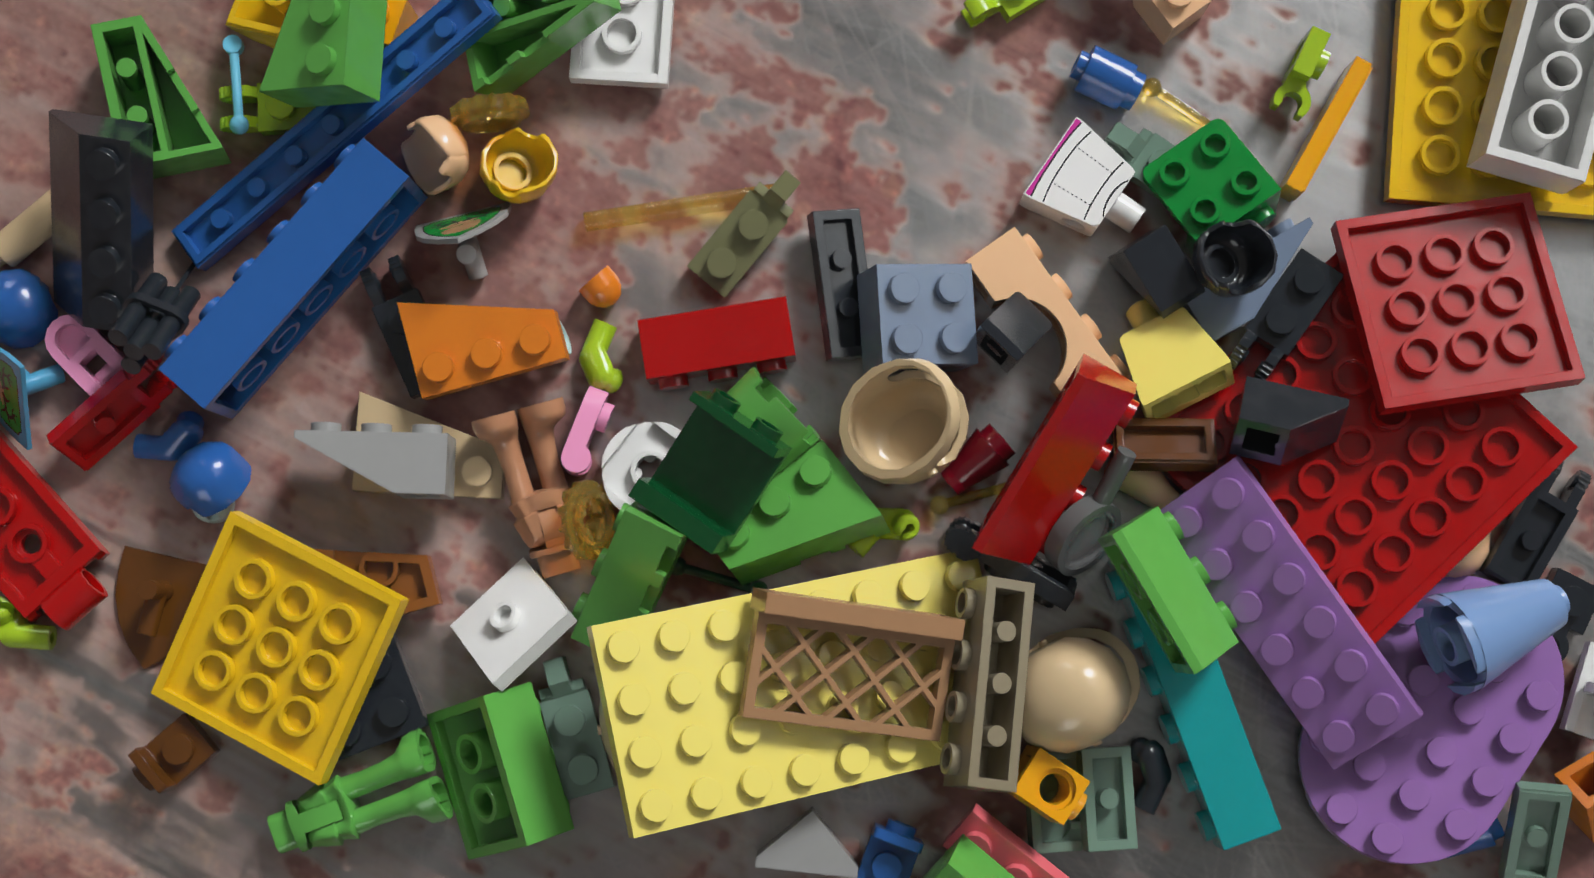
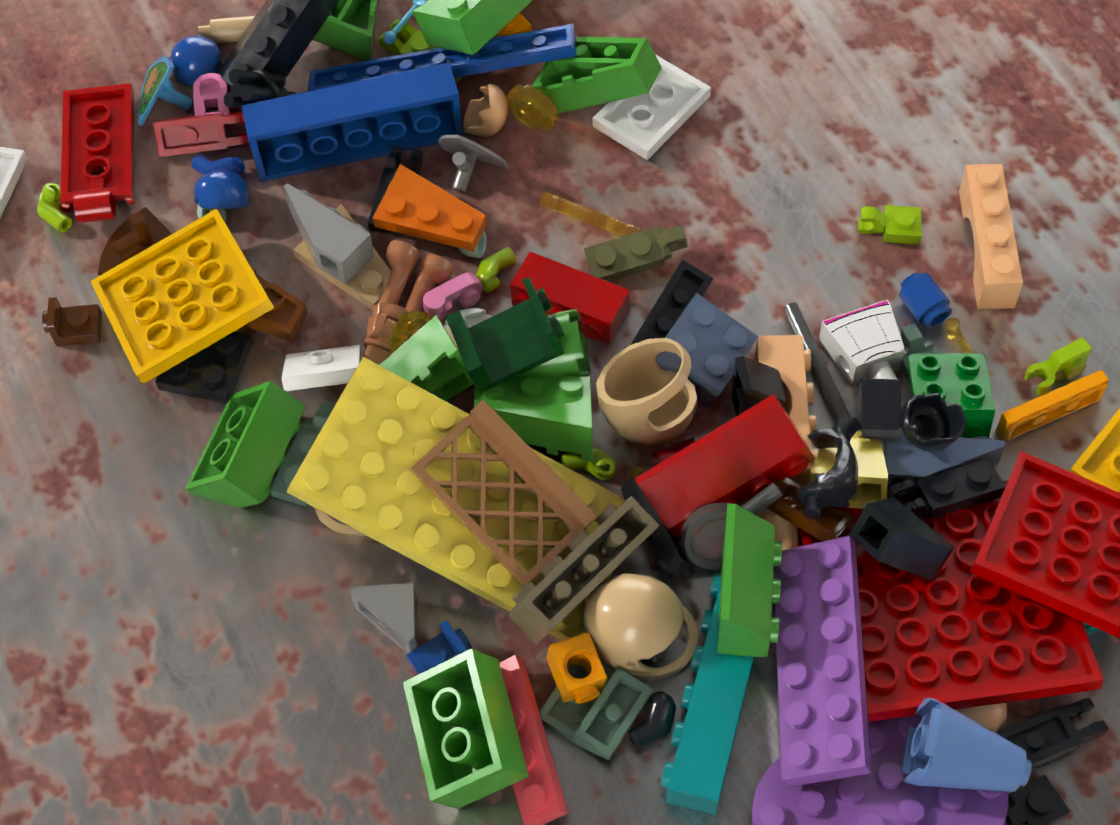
camera: 35 degrees right, 25 degrees down
bright green piece [267,728,453,854] -> none
yellow hair [479,127,558,204] -> none
orange hinge [578,265,622,308] -> none
none -> dark grey bar [784,302,851,422]
none -> black animal [797,417,861,519]

